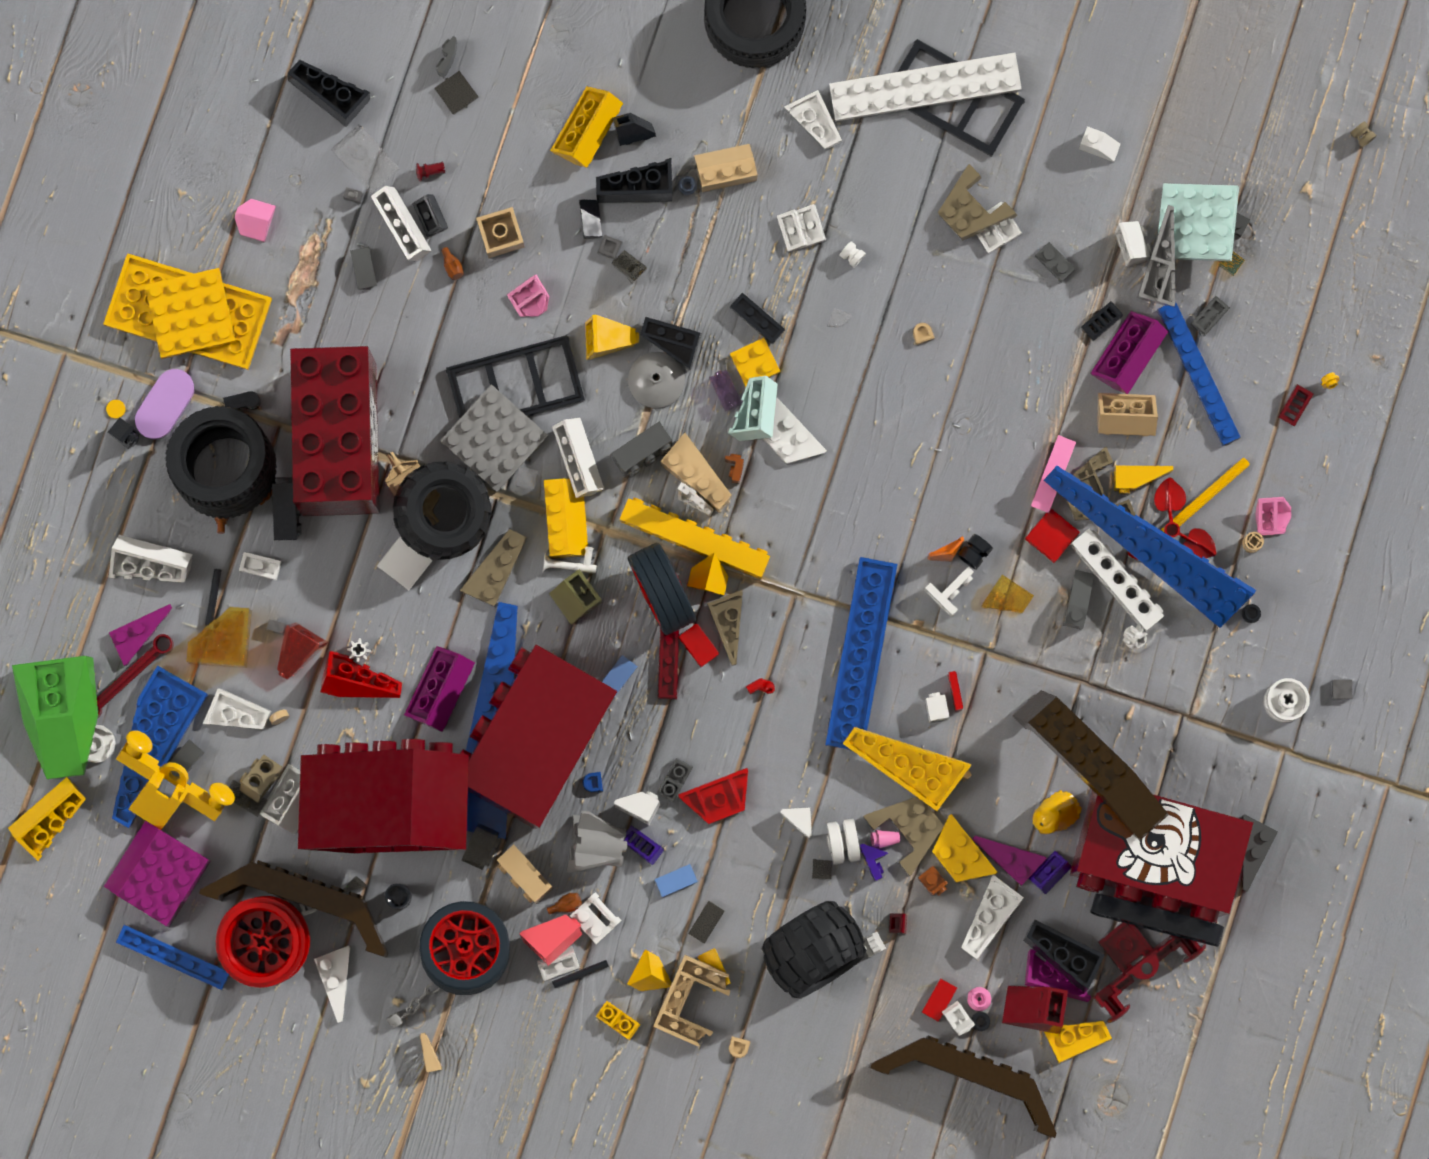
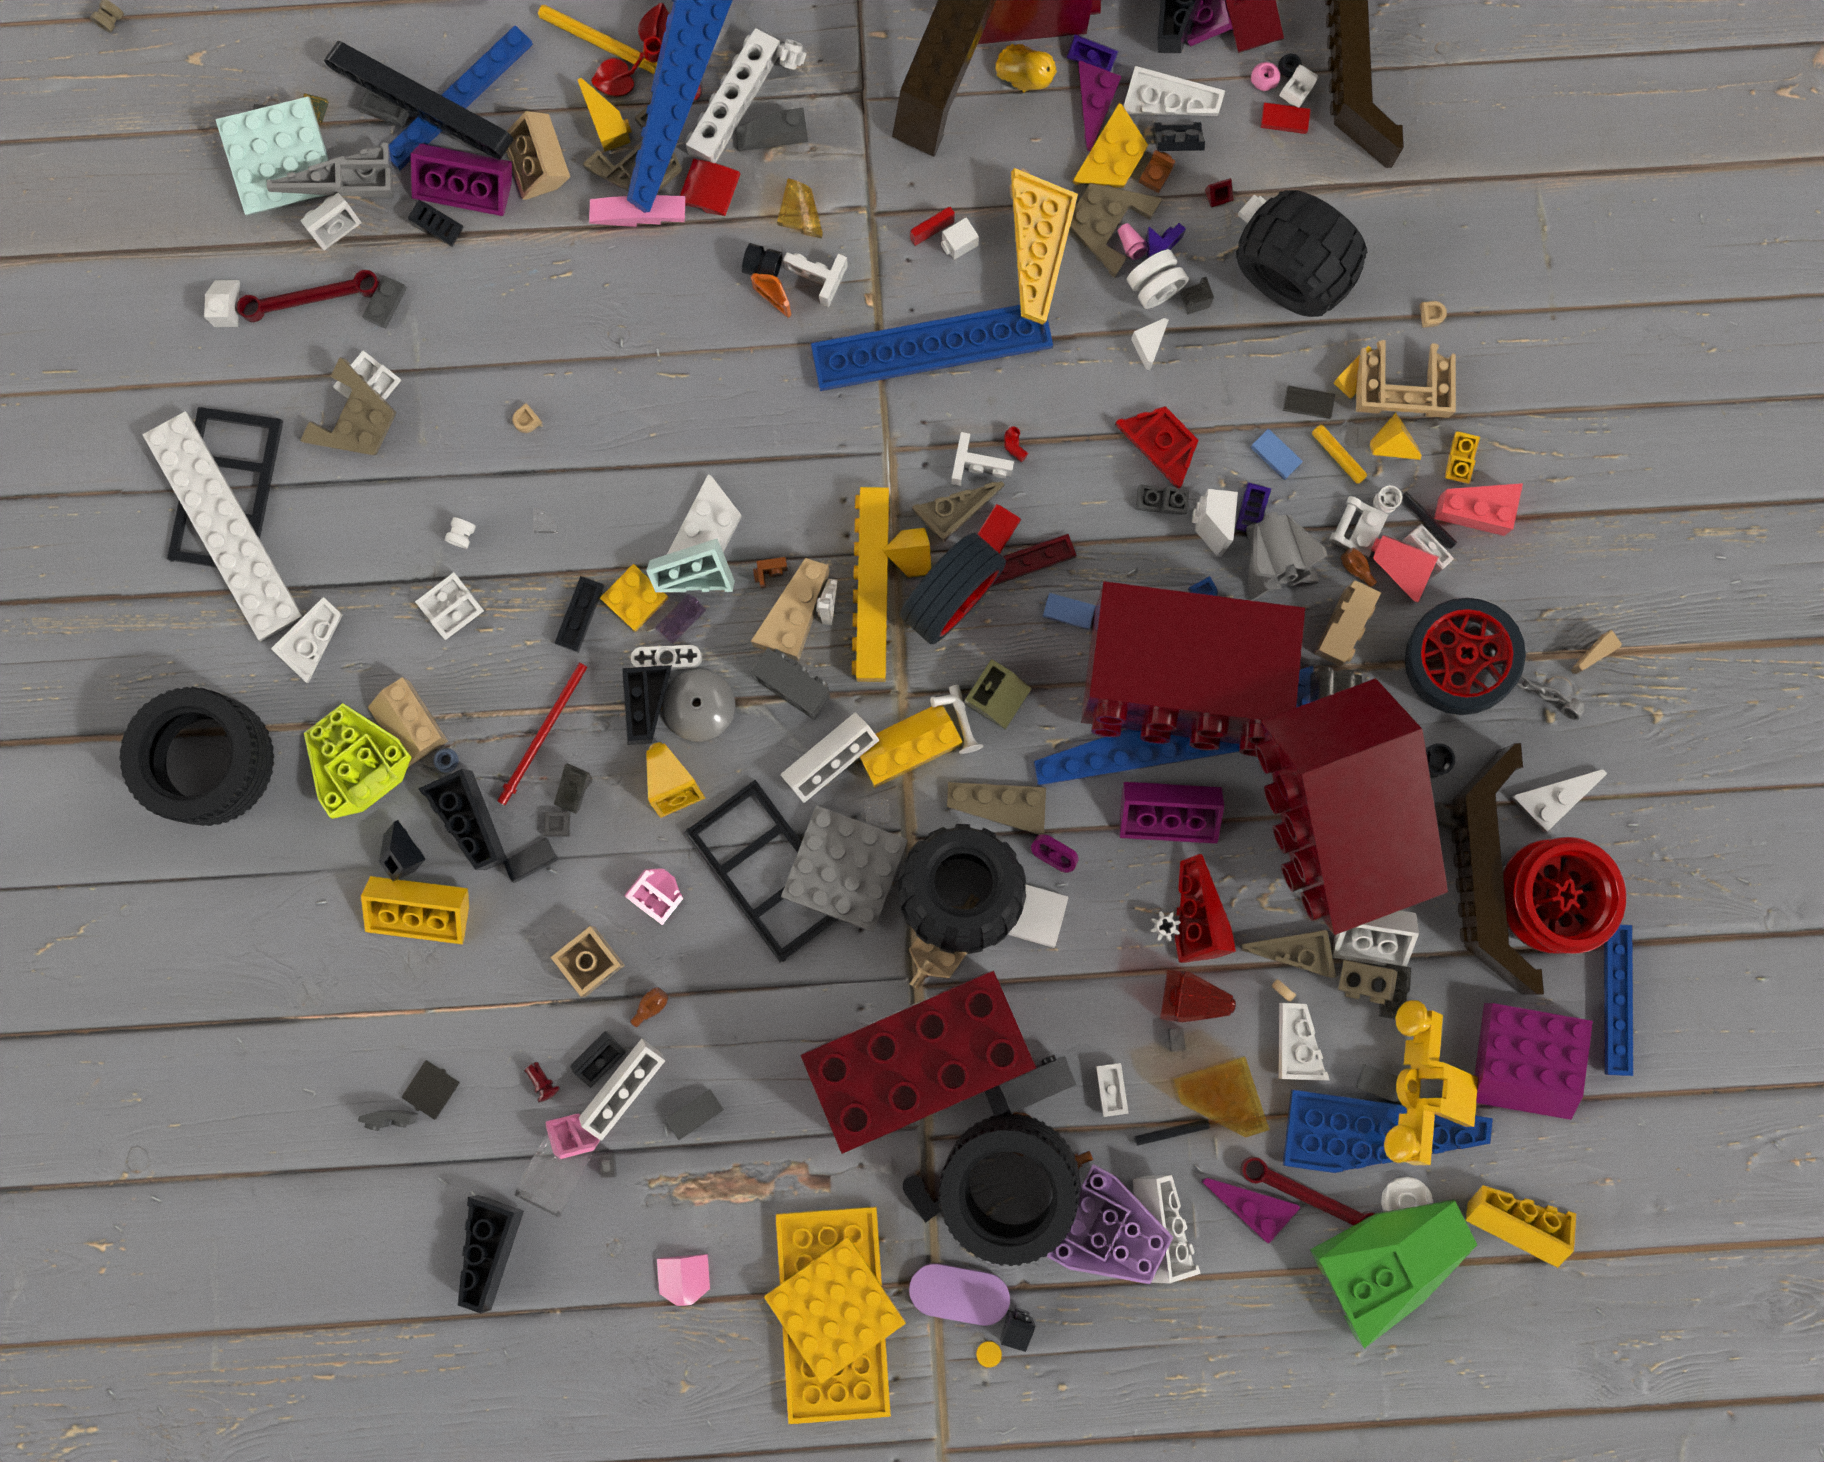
camera: 110 degrees left, 0 degrees up
none -> dark red piece [237,270,380,322]
none -> neon yellow wedge [304,703,411,819]
none -> black beam [324,41,514,160]
none -> red bar [497,662,588,806]
none -> bright pink slope [546,1113,600,1159]
none -> white beam [631,645,702,669]
none -> white bracket [951,432,1014,486]
none -> magenta plate [1031,834,1079,873]
none -> lavender wedge [1047,1164,1173,1284]
none -> black plate [1153,122,1205,151]
none -> dark tan wing [1240,930,1336,978]
none -> yellow axle [1312,424,1367,484]
none -> white wheel [1373,485,1402,514]
none -> coral wedge [1434,483,1523,536]

